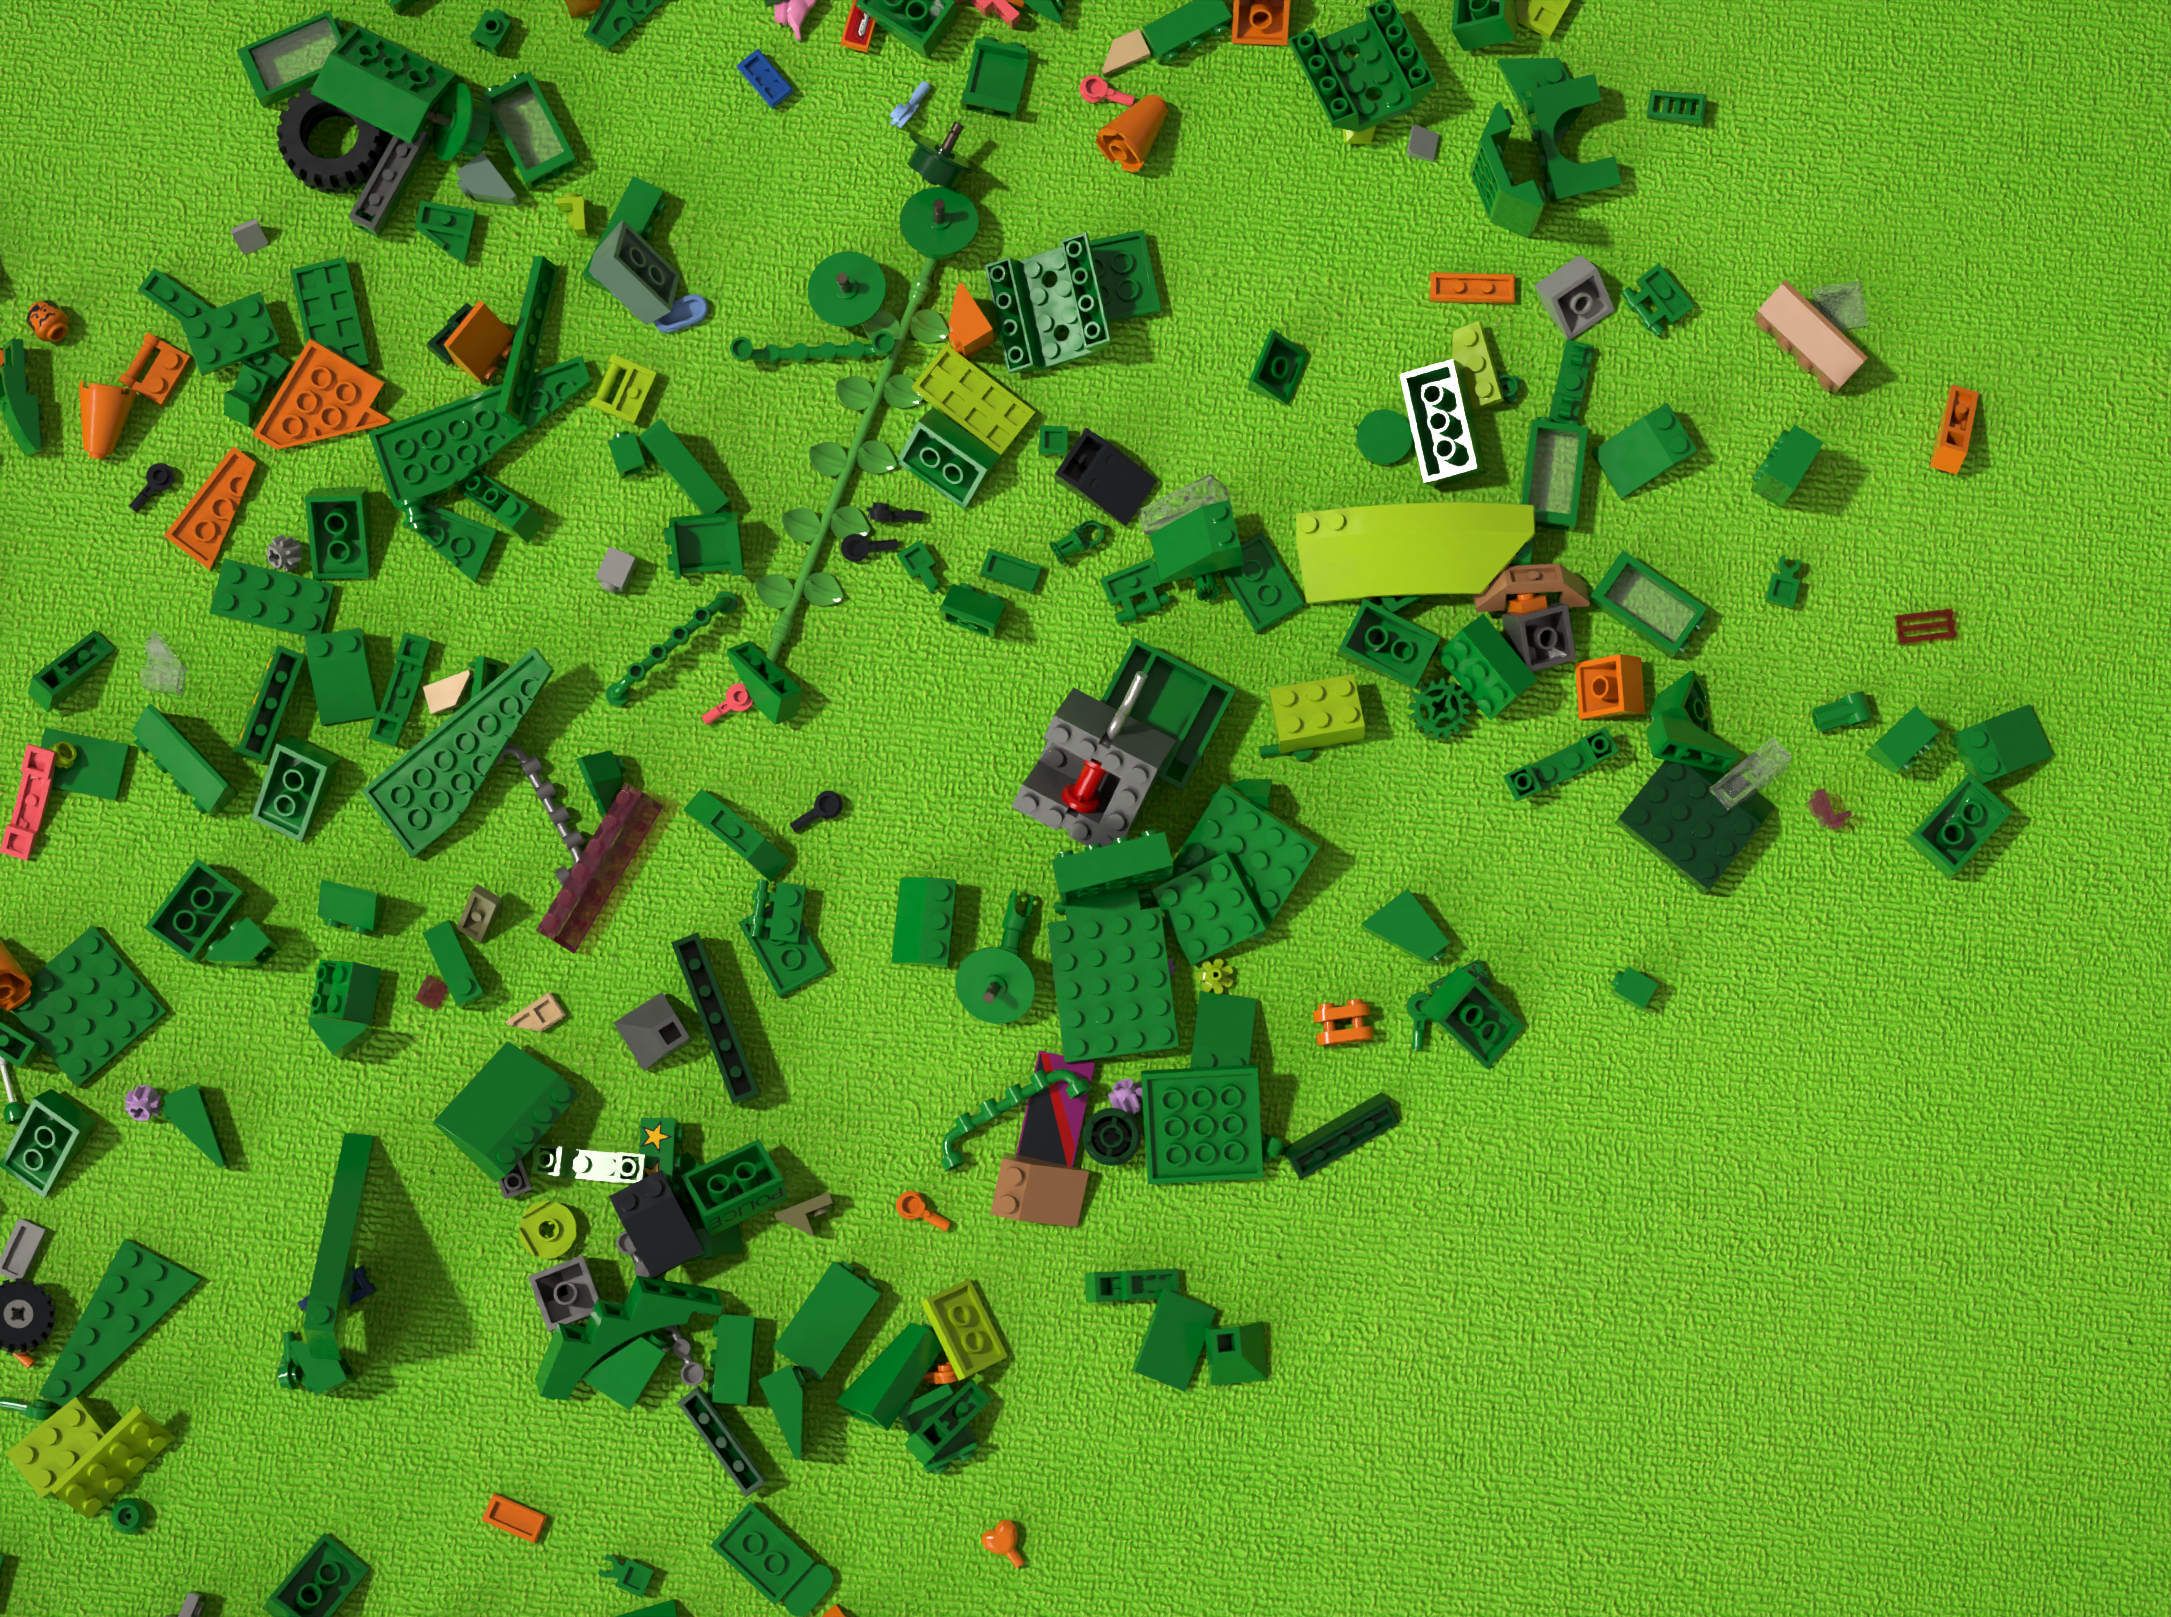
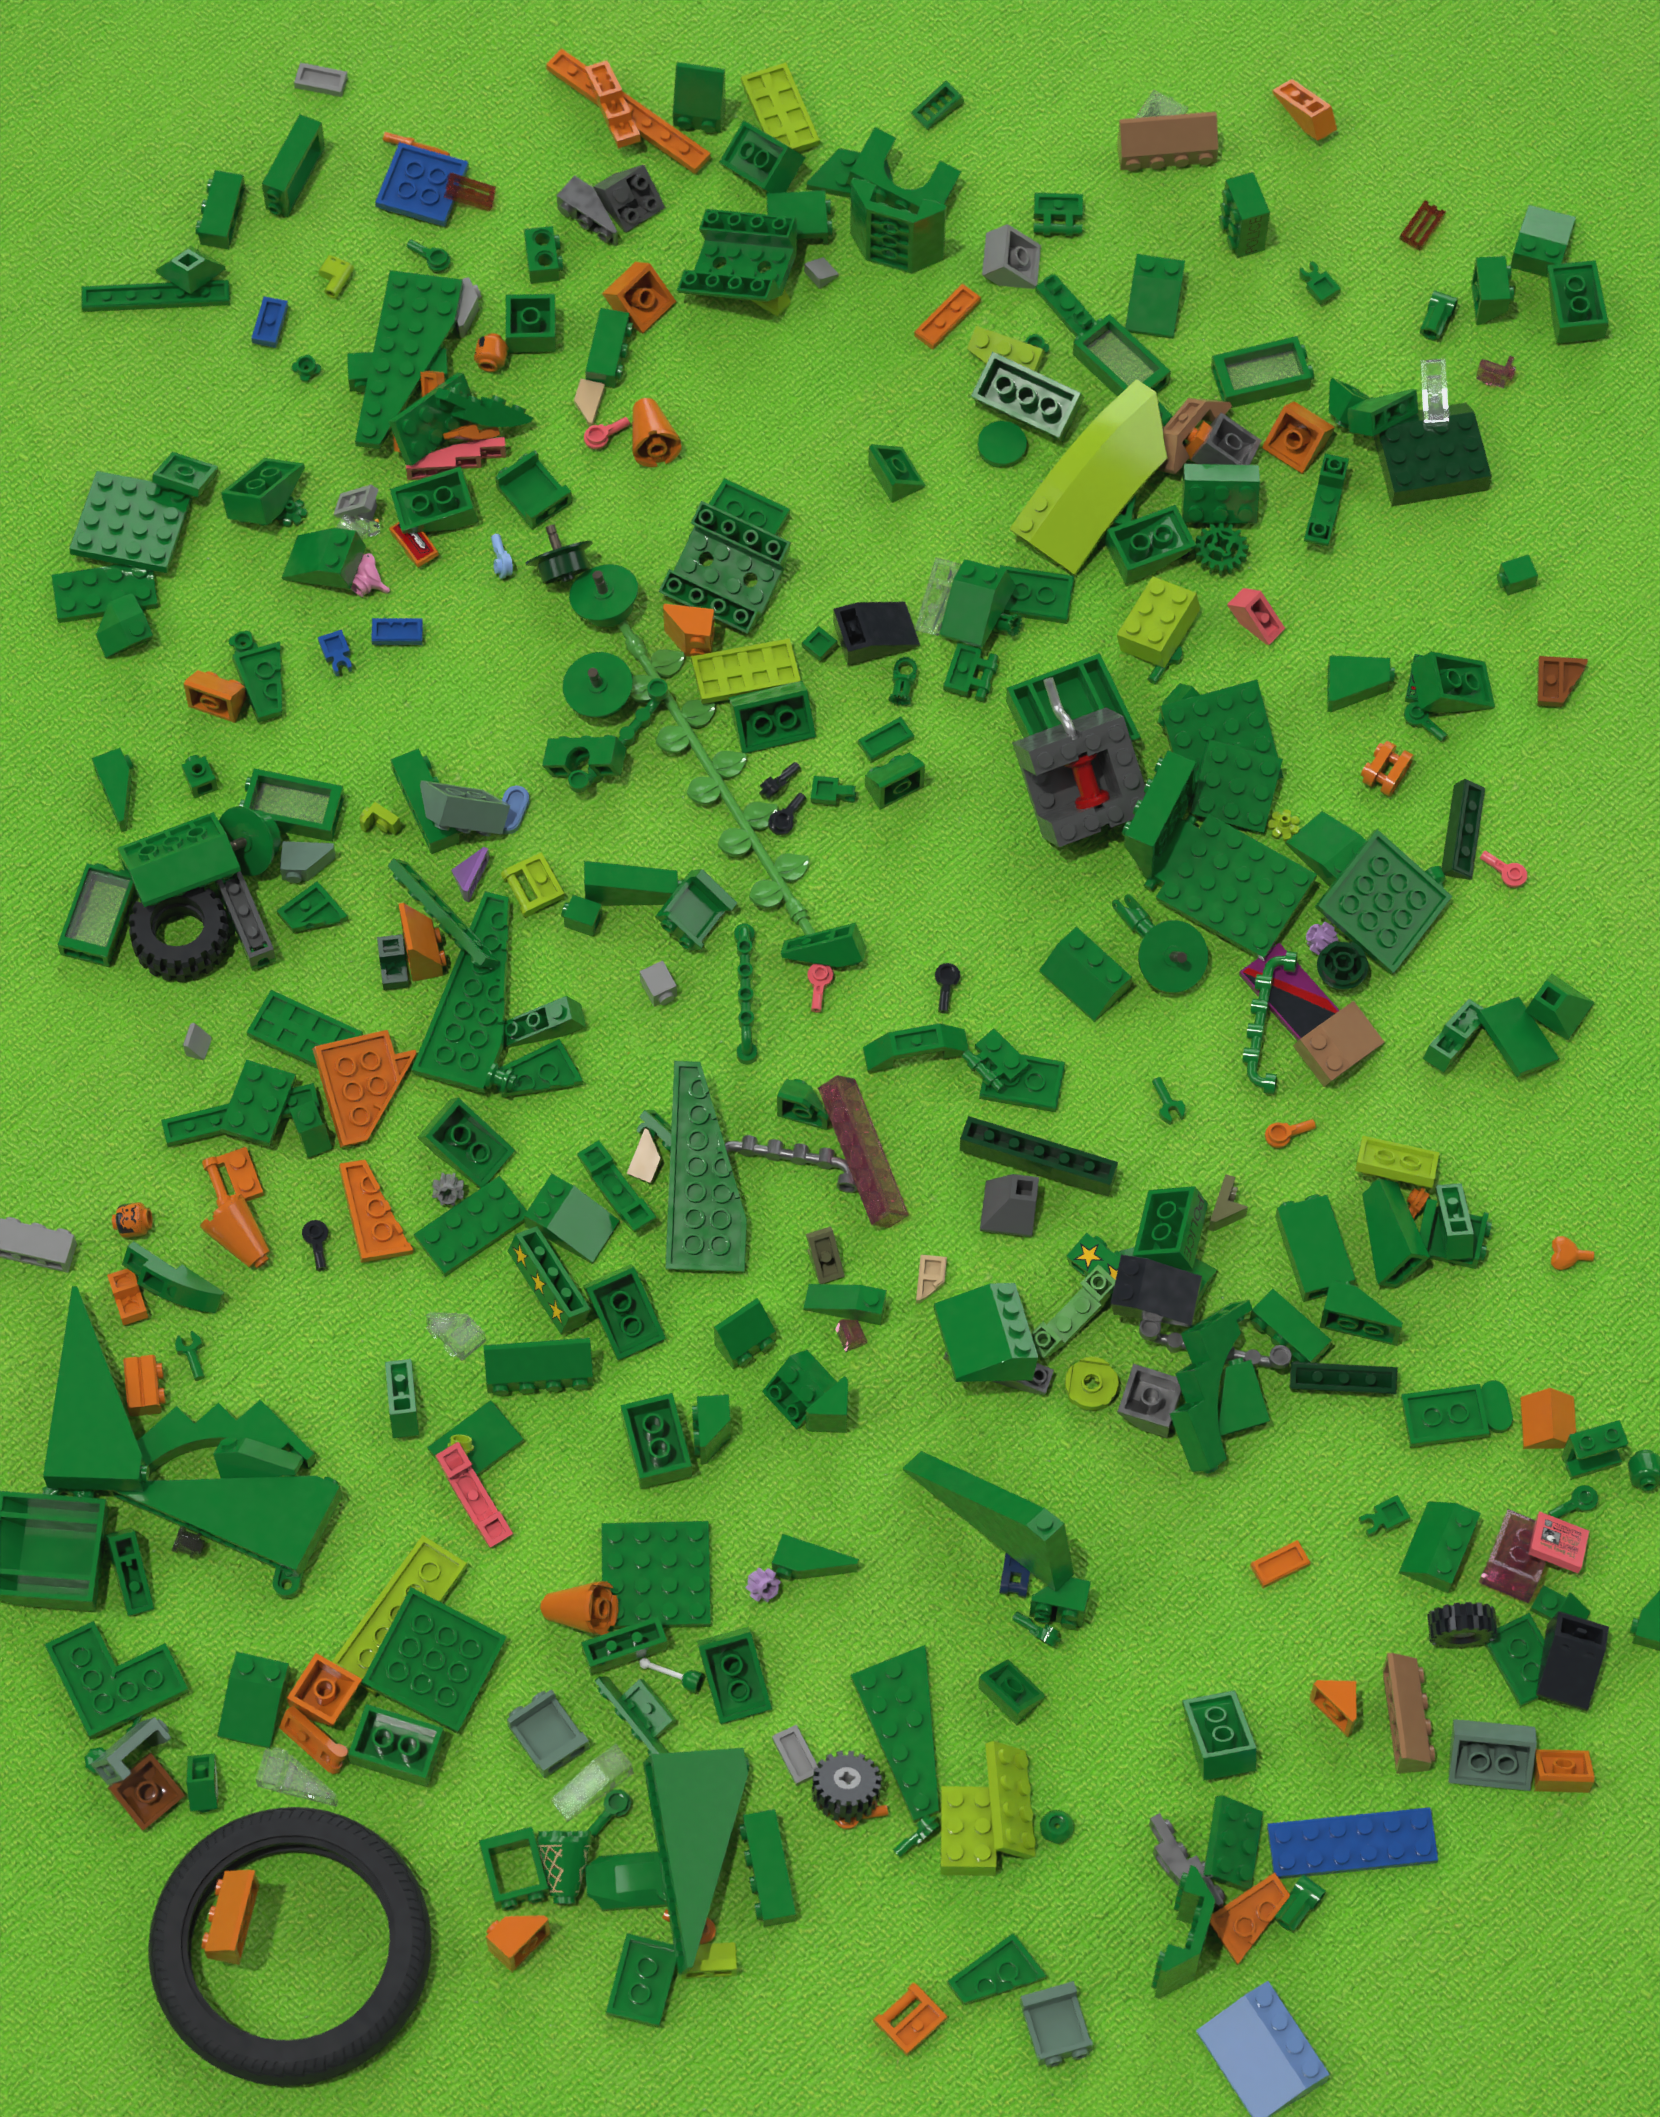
camera: 50 degrees left, 15 degrees down
none -> blue plate [318,629,352,676]
none -> medium lavender slope [451,847,490,902]
none -> green arch [542,735,627,777]
none -> green panel [767,190,833,245]
none -> green slope [978,1659,1046,1726]
none -> green bar [1152,1077,1185,1125]
none -> coral slope [1227,588,1285,645]
none -> coral plate [1480,850,1527,888]
none -> dark orange wing [1537,656,1588,707]

